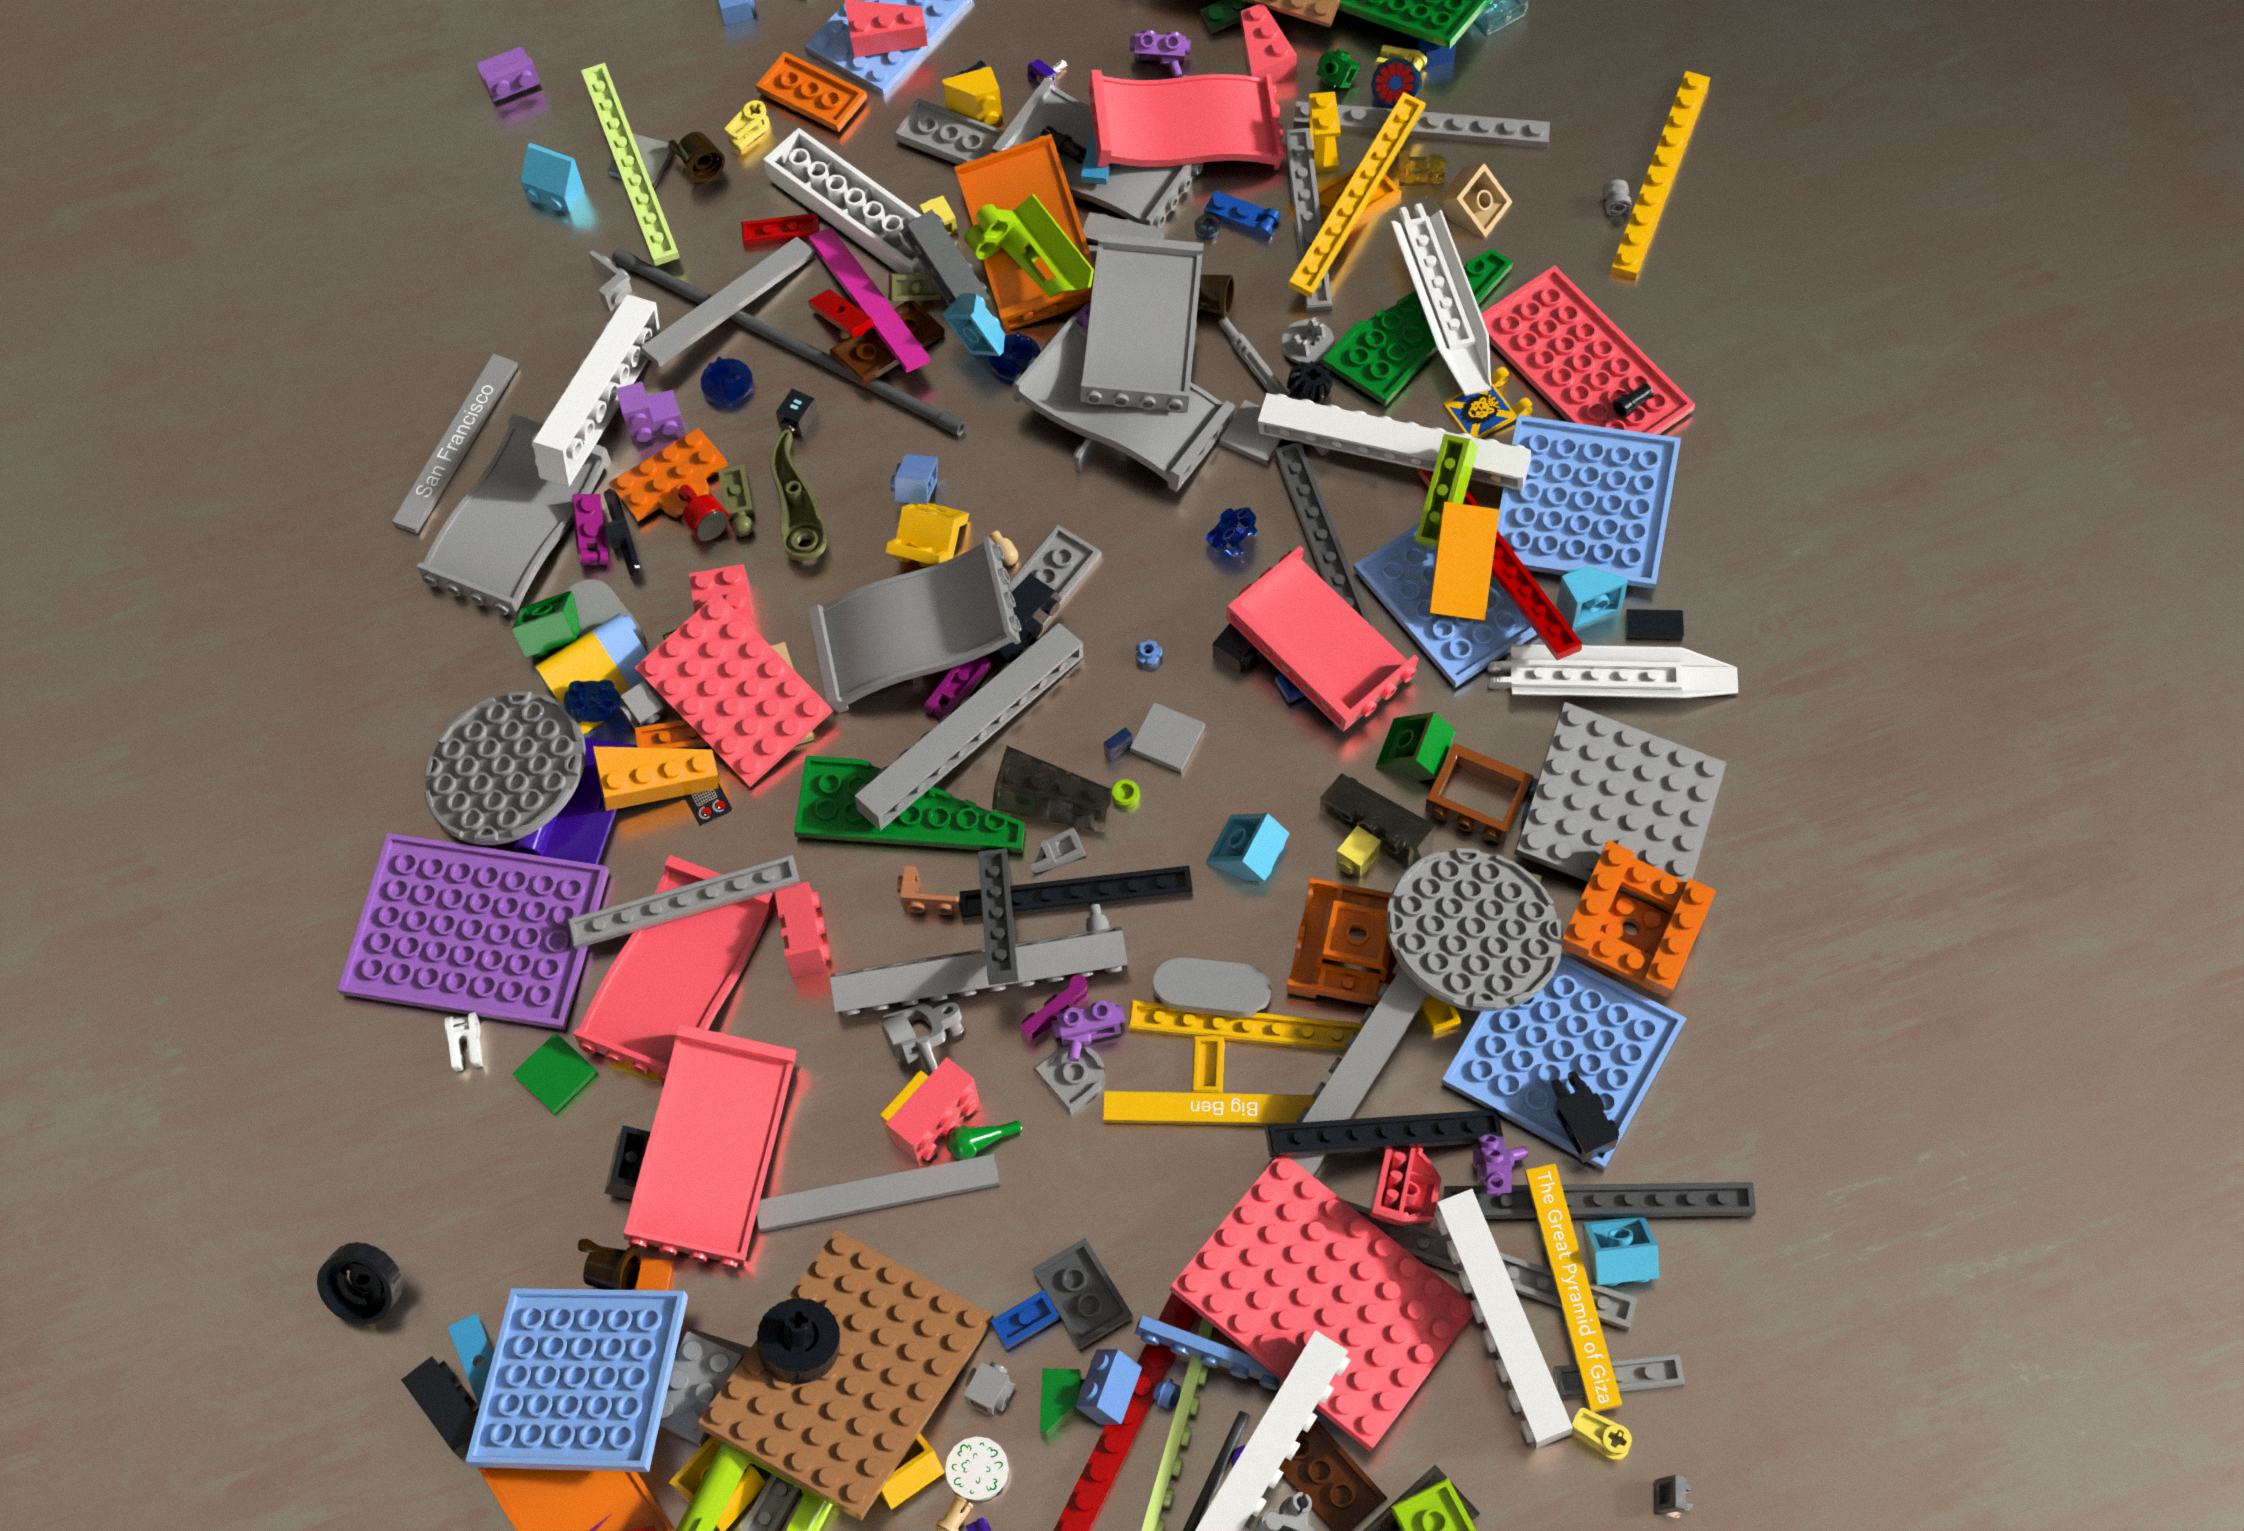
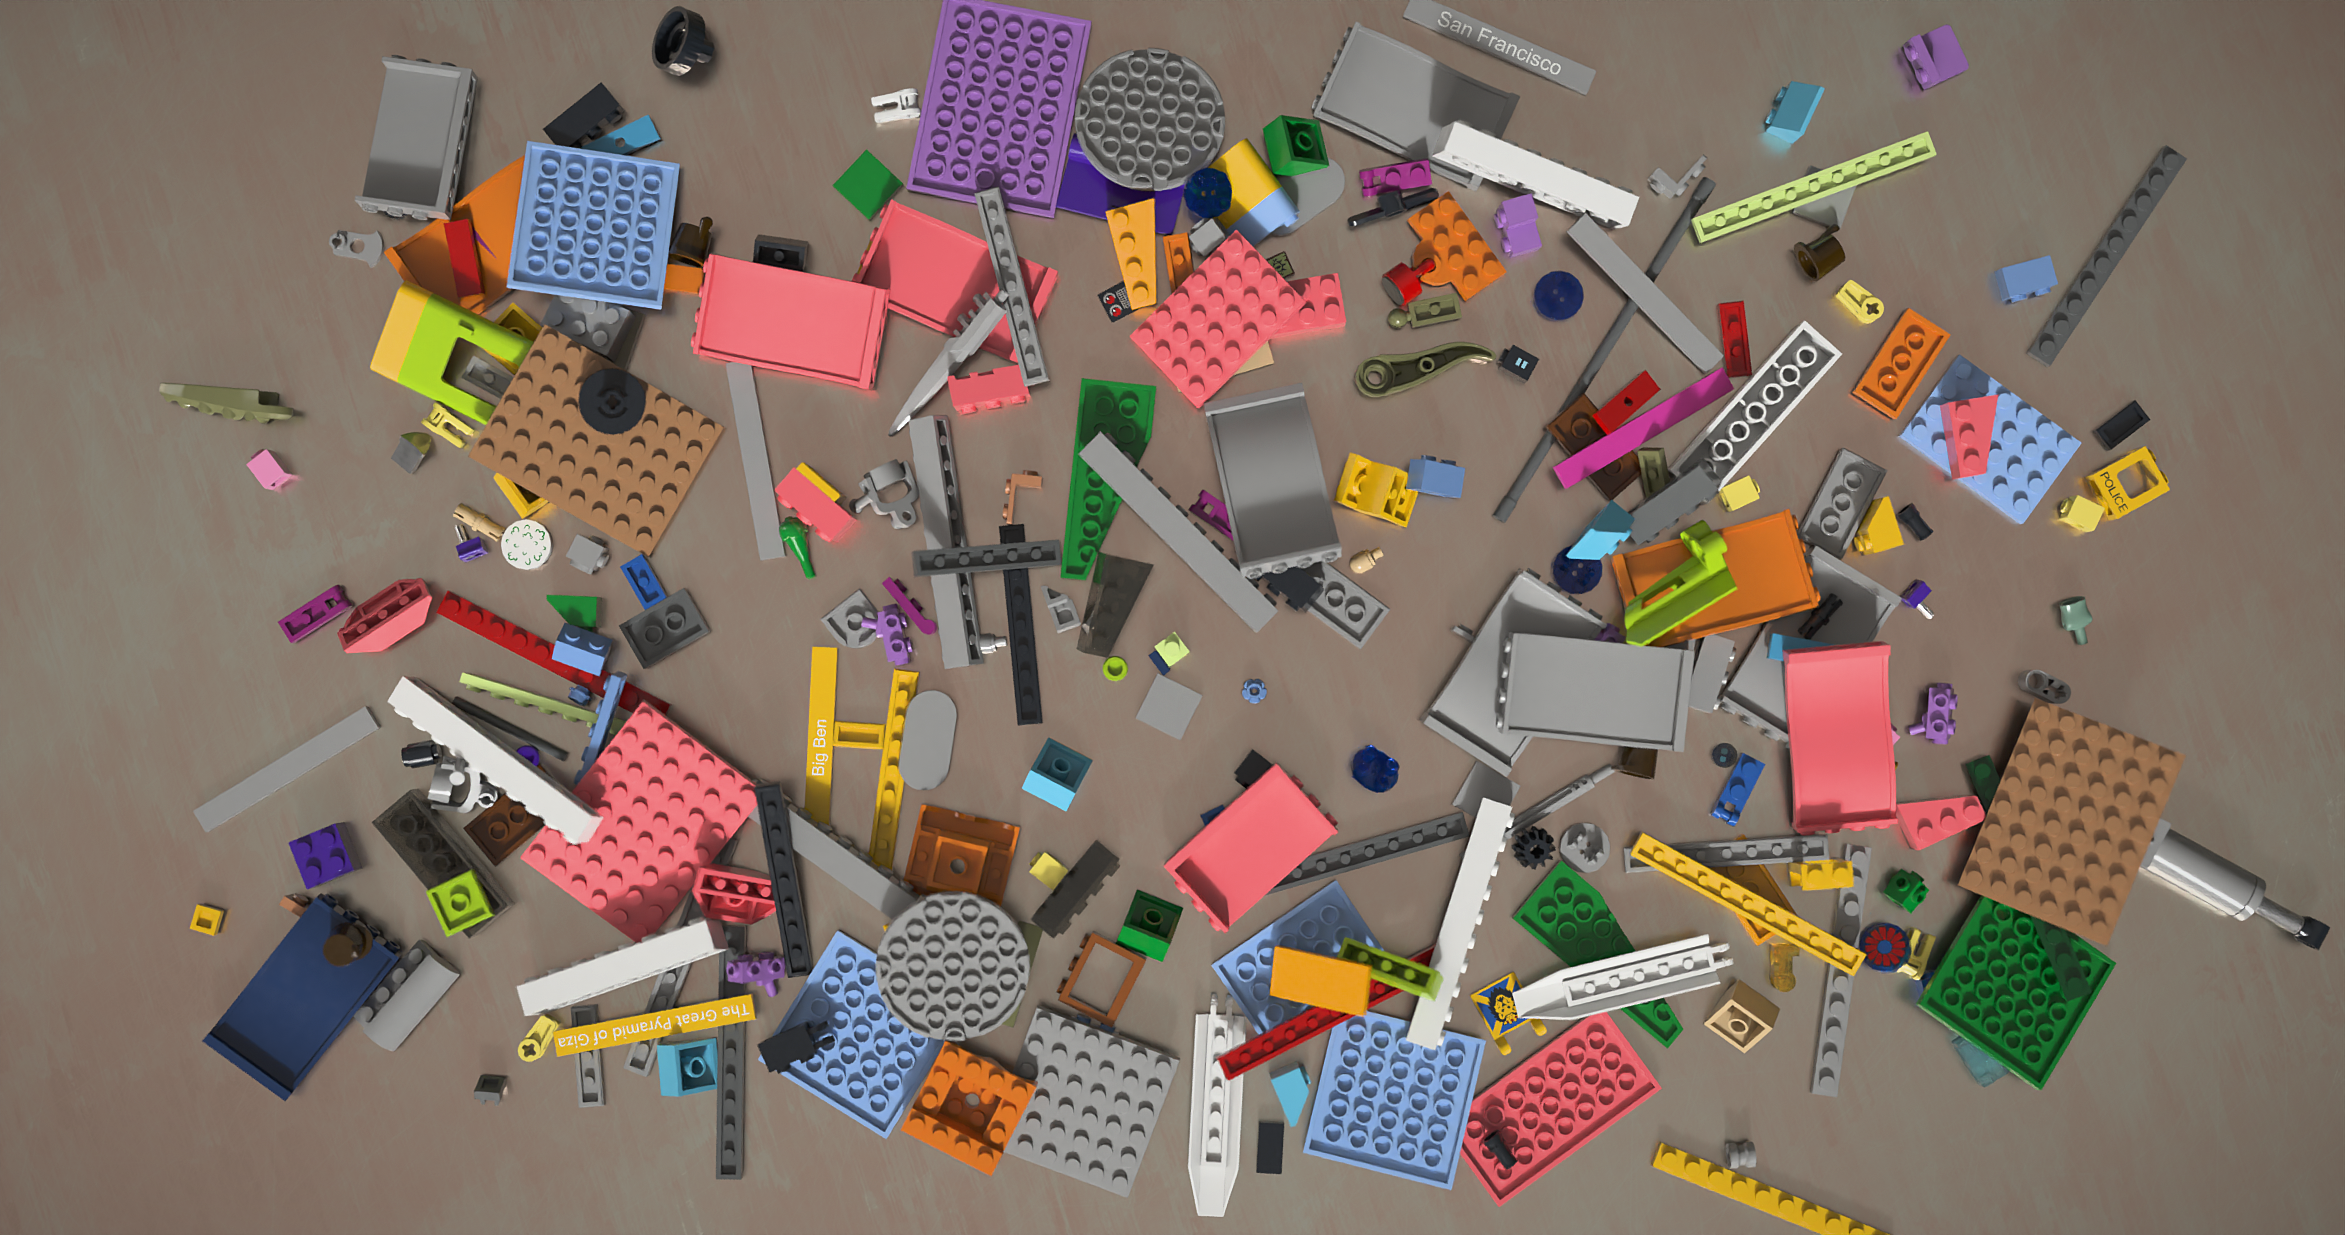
camera: 85 degrees right, 25 degrees up
none -> light grey piece [888,289,1009,436]
none -> yellowish green brick [1155,632,1190,667]

